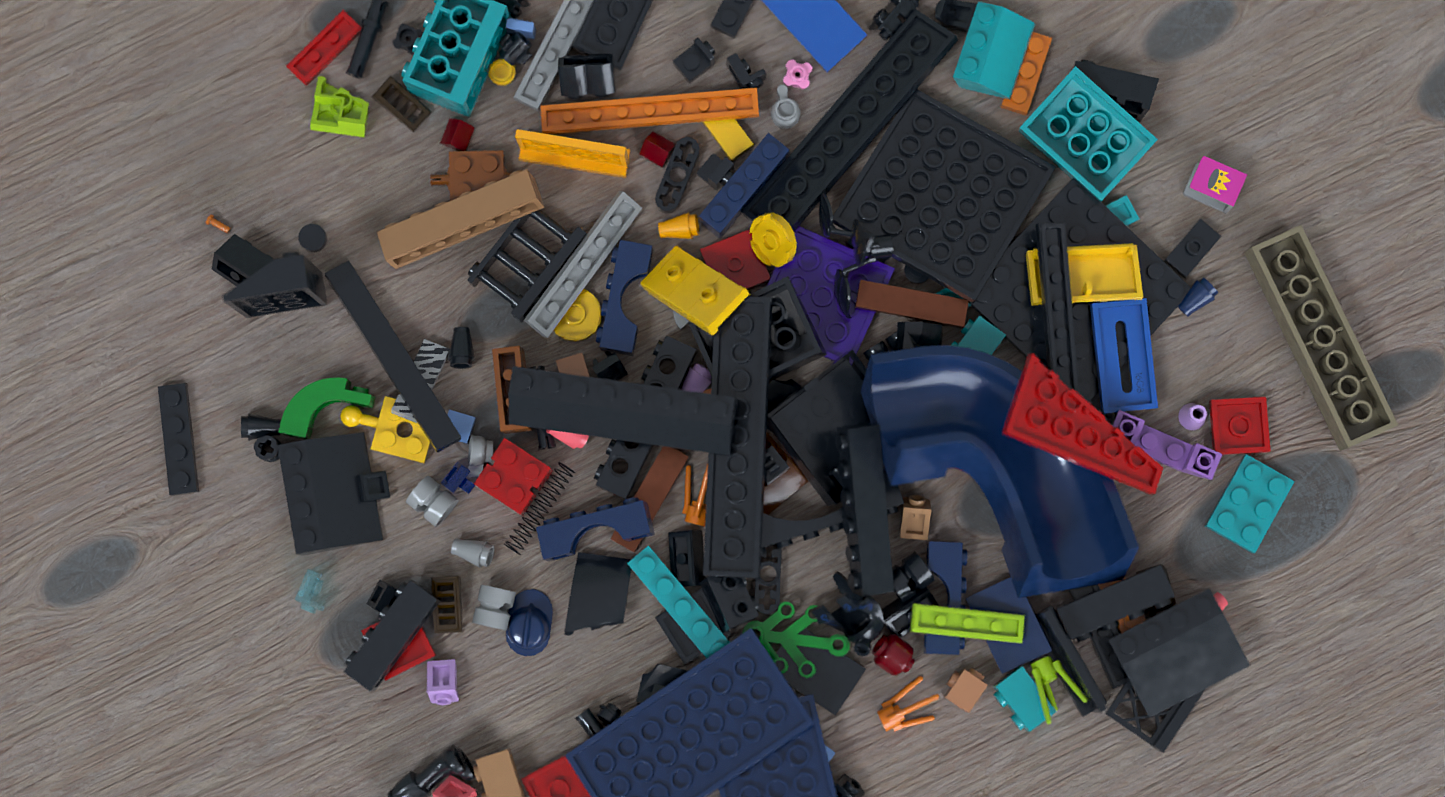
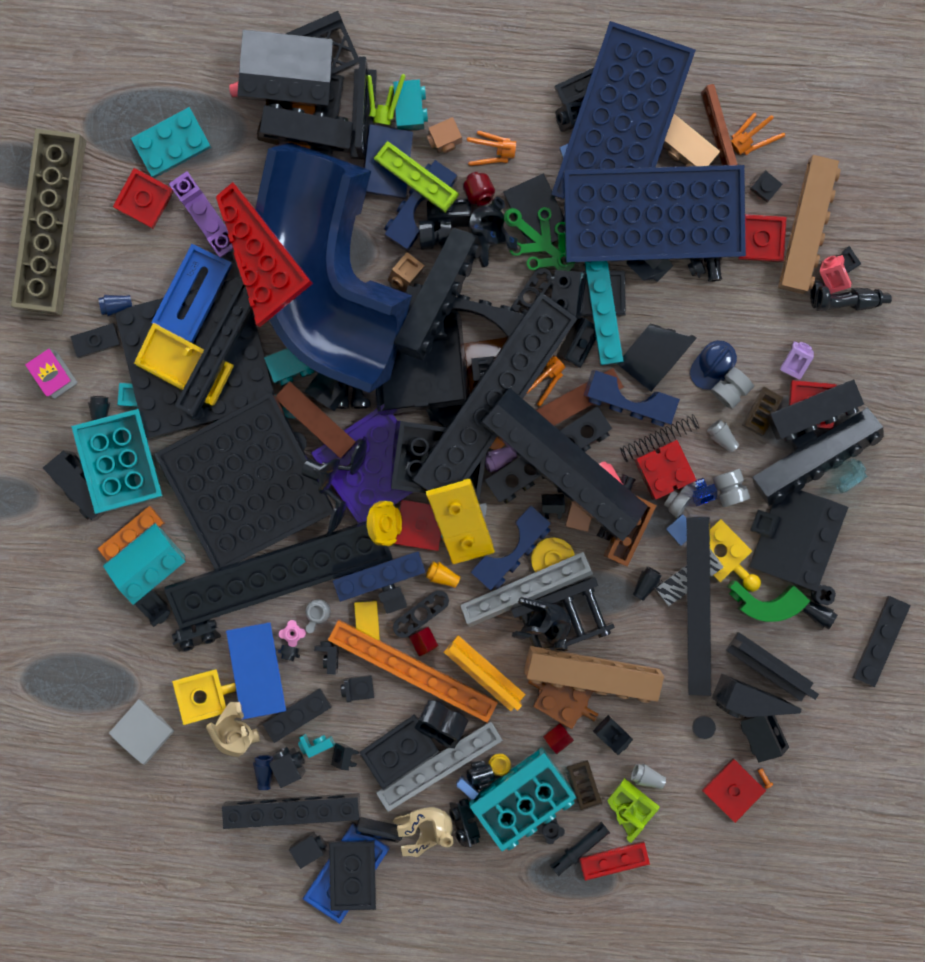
camera: 145 degrees left, 5 degrees up
lavender cone [1178,403,1207,430] -> none
none -> black cone [88,396,111,421]
none -> black plate [278,645,300,662]
none -> black piece [512,597,571,651]
none -> black bracket [593,715,633,755]
none -> light grey cone [631,763,666,789]
none -> red plate [702,759,766,823]
none -> black fence [726,632,819,701]
none -> black brick [752,407,884,506]

